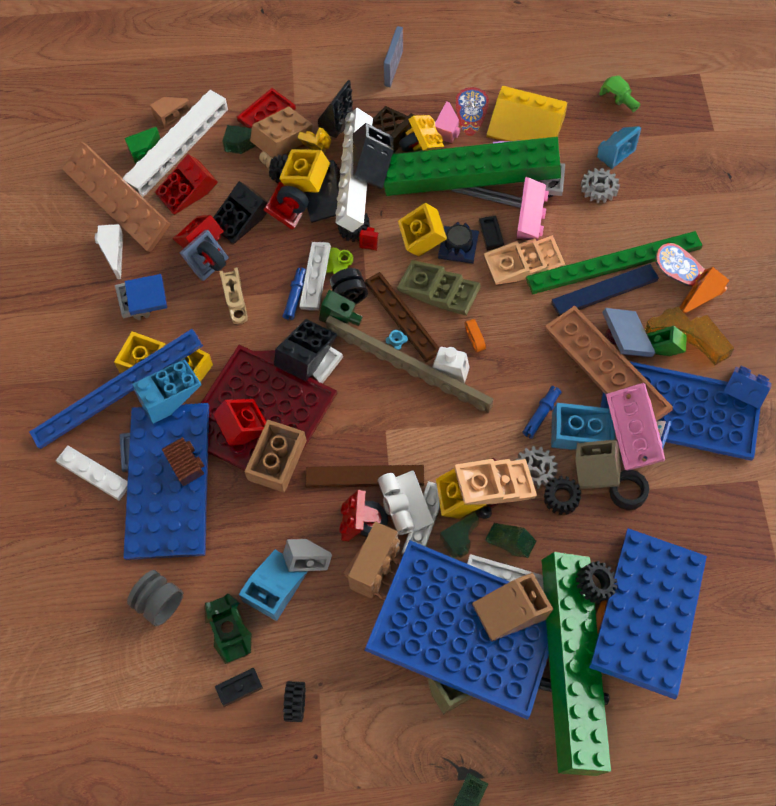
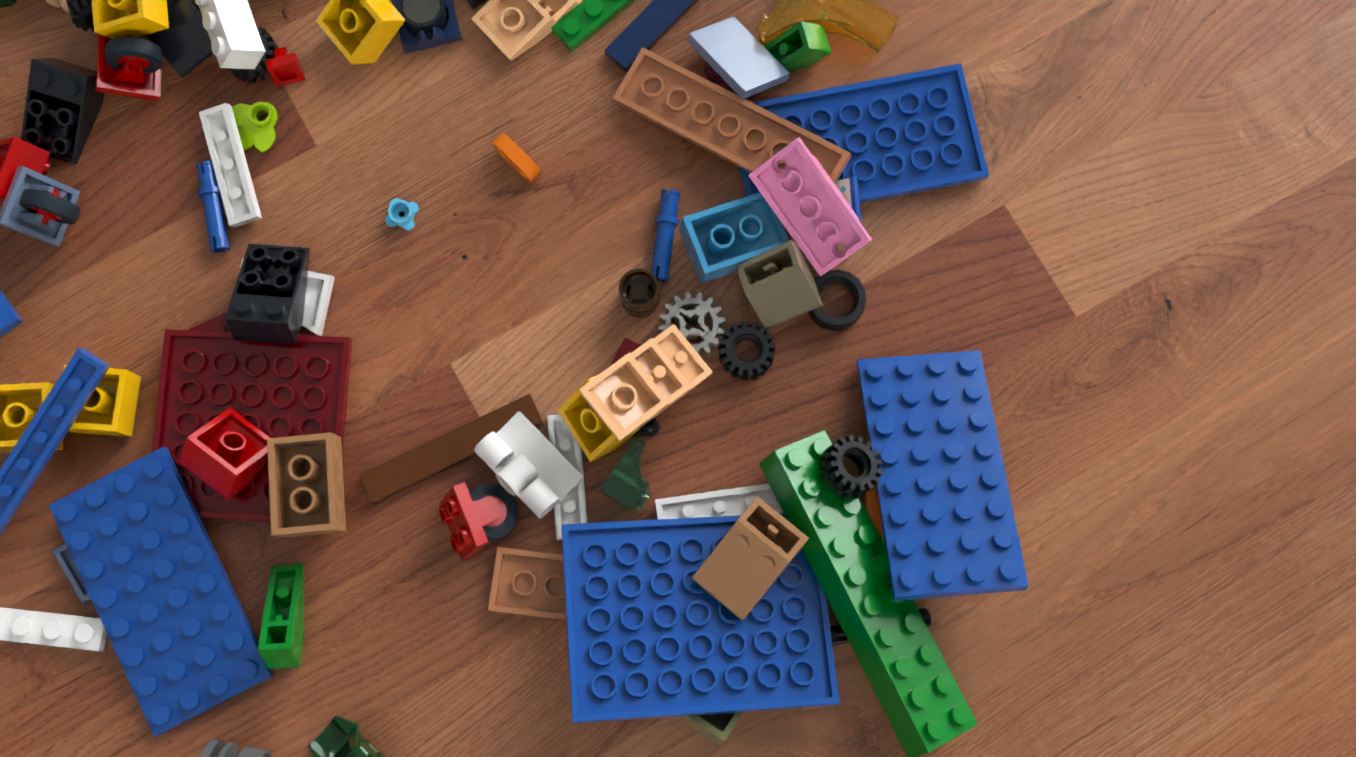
camera: 25 degrees left, 15 degrees up
dark azure slope [132,359,201,424] -> none
copper brick [162,437,204,486] -> none
tan piece [219,267,248,325] -> none
dark azure slope [239,549,308,621] -> none
light grey slope [283,539,332,572] -> none
dark green torso [319,290,363,326] -> none
dark tan plate [326,315,494,413] -> none
black wheel [330,268,368,304] -> none
medium nougat brick [348,522,400,599] -> none
reddish brown tile [365,272,439,362] -> none
olive slope [397,260,481,316] -> none
white torso [432,347,469,384] -> none
clear green arch [485,523,536,558] -> none
blue bracket [723,366,771,409] -> none
none -> green slope [258,564,304,669]
none -> dark brown wheel [619,268,660,318]

